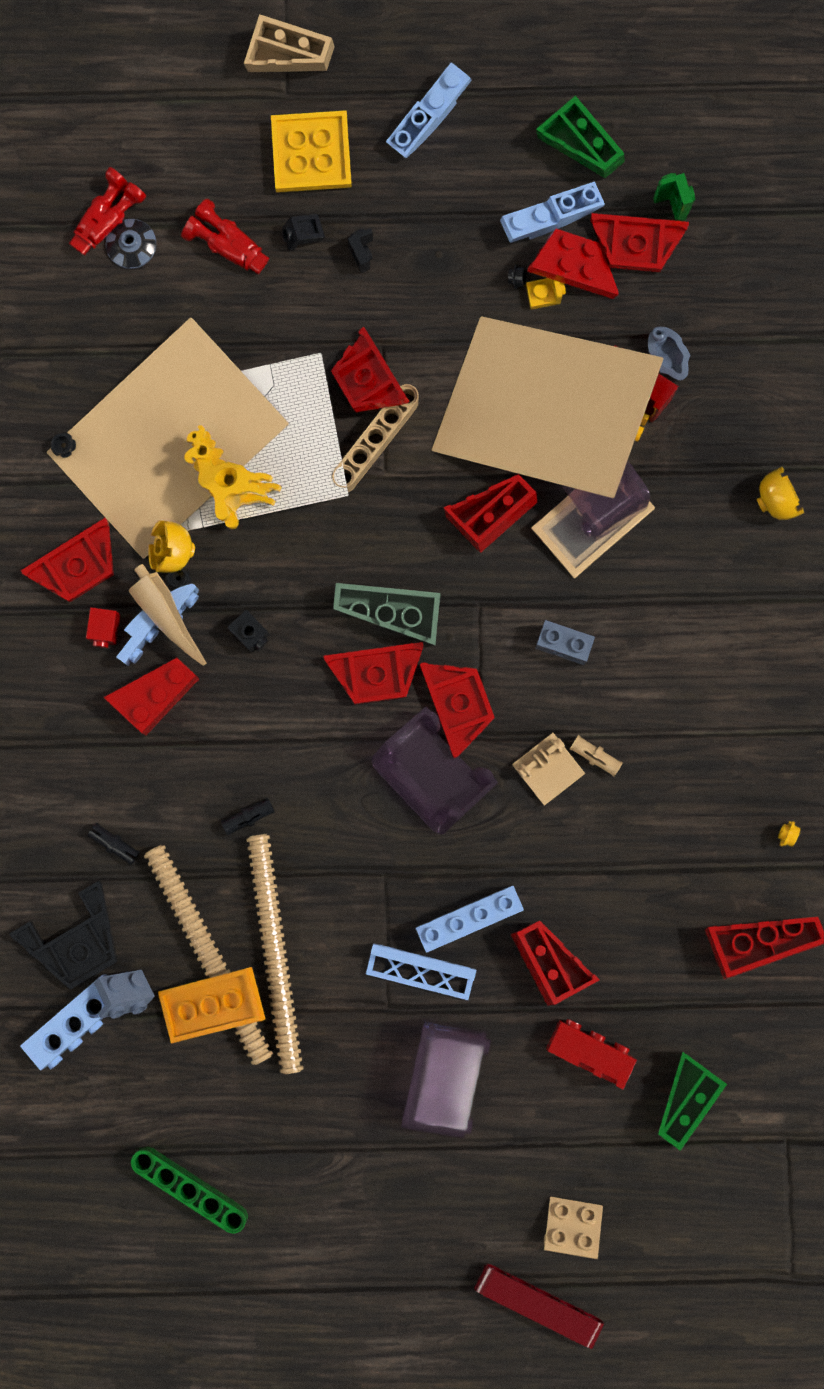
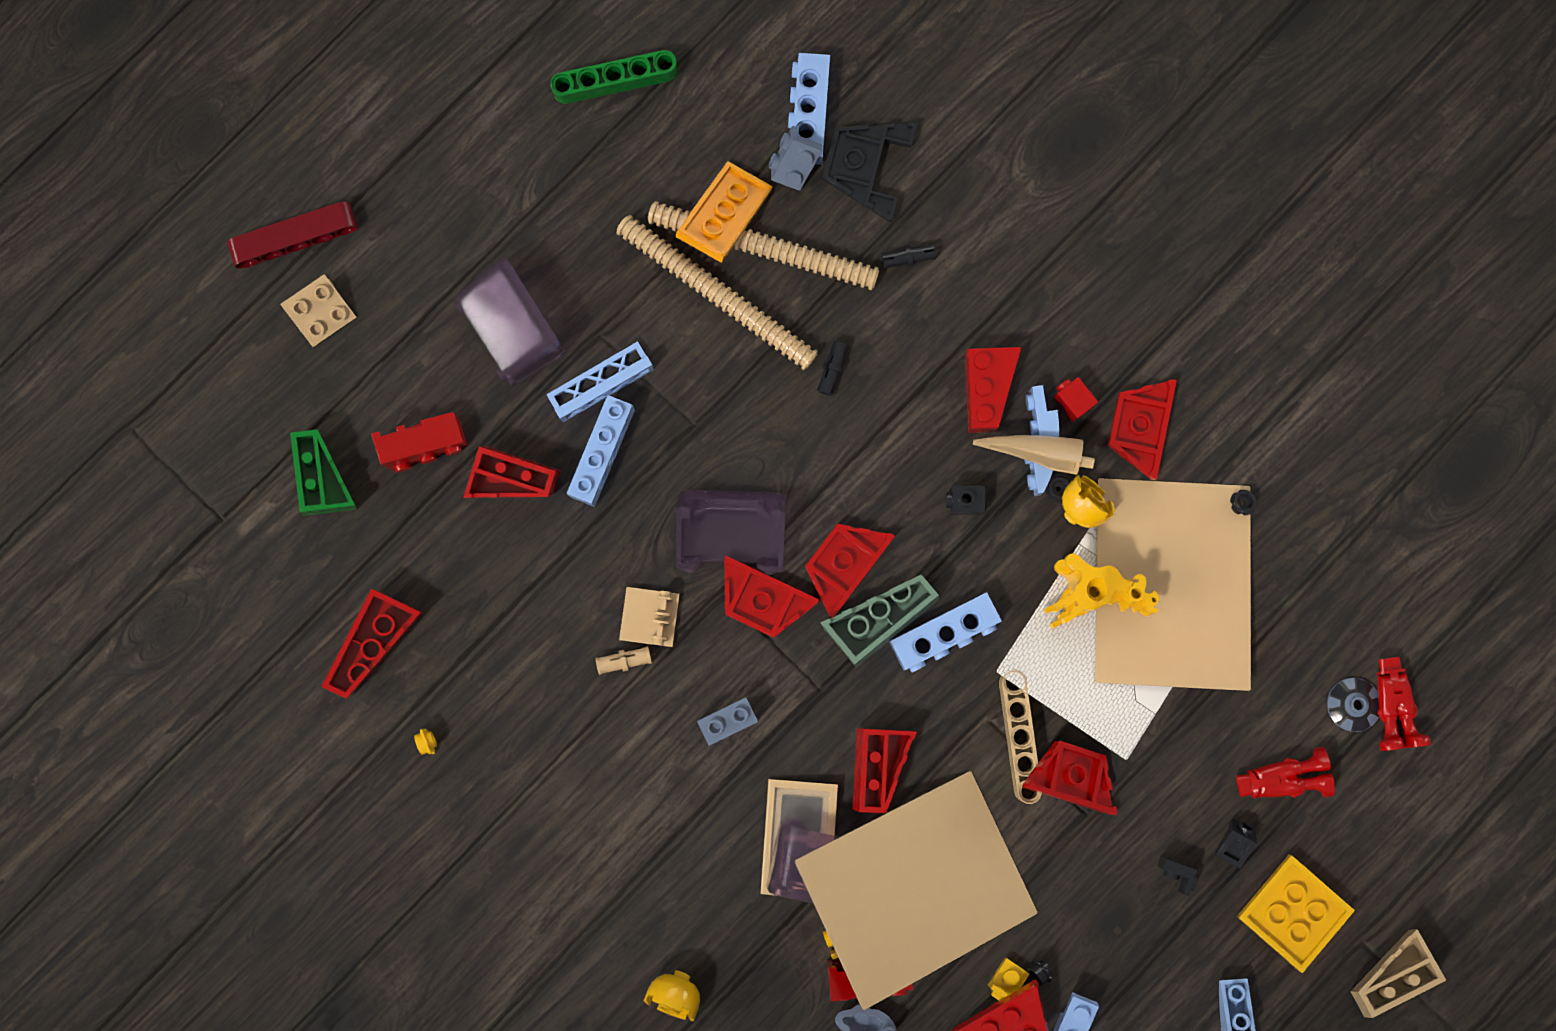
camera: 135 degrees right, 0 degrees up
none -> light blue brick [889,592,1001,672]

